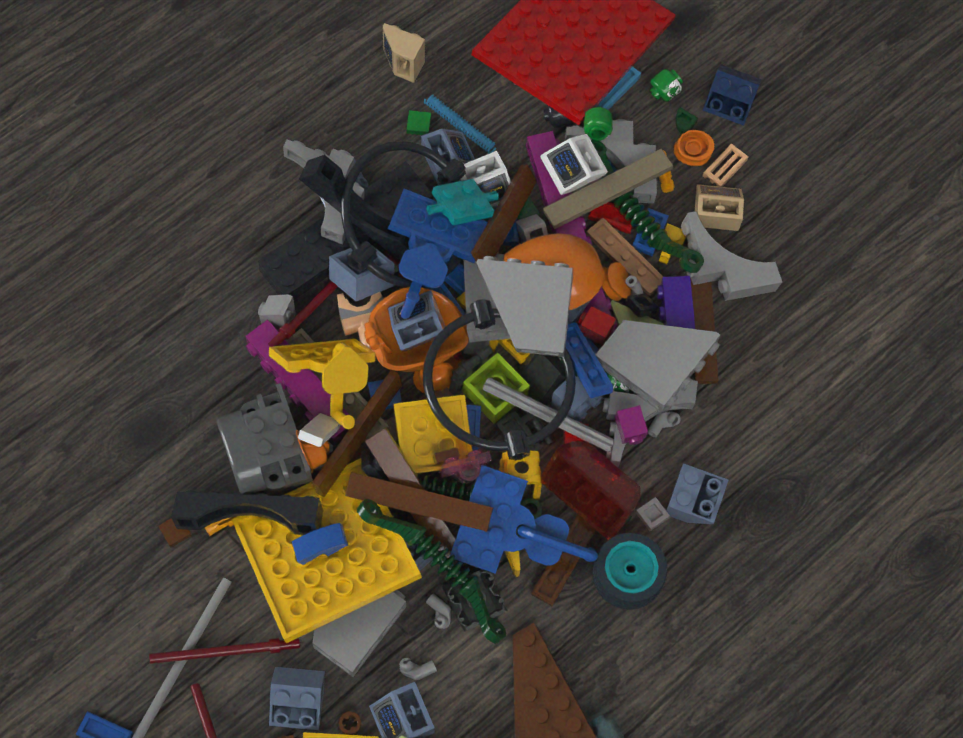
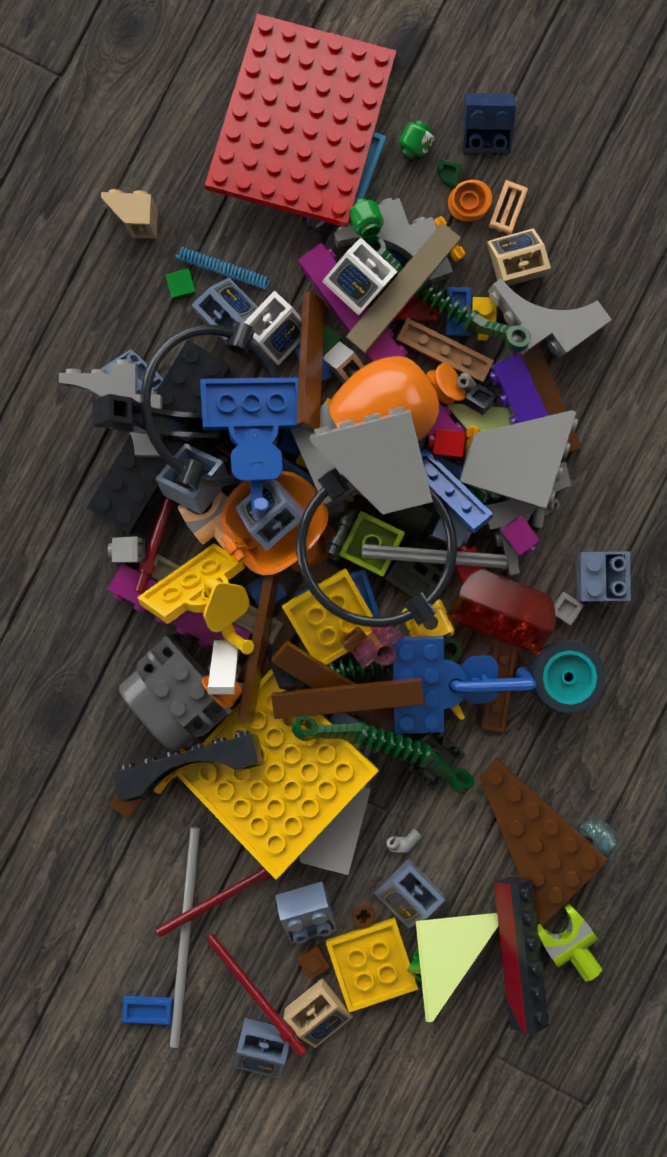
camera: 20 degrees left, 20 degrees up
blue slope [292,523,348,565] -> none
teal plate [426,179,499,226] -> none
light grey arm [426,593,451,629] -> none

